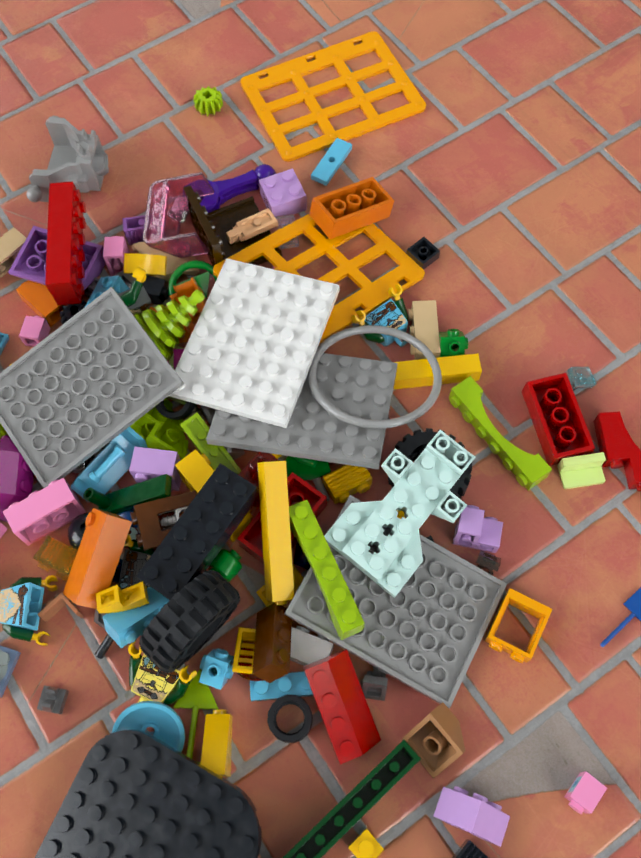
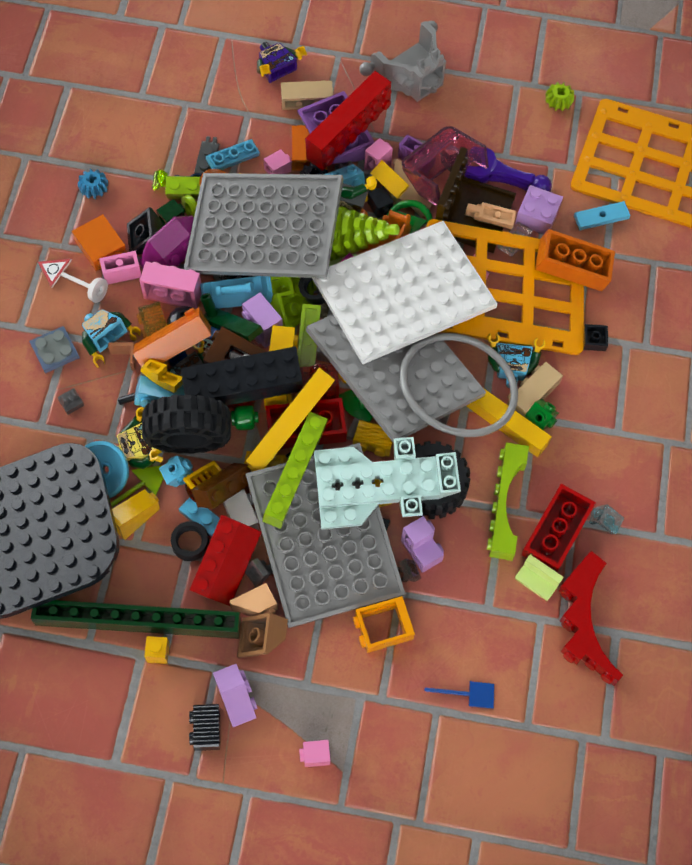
camera: 40 degrees right, 0 degrees up
none -> light nougat slope [230,583,278,616]

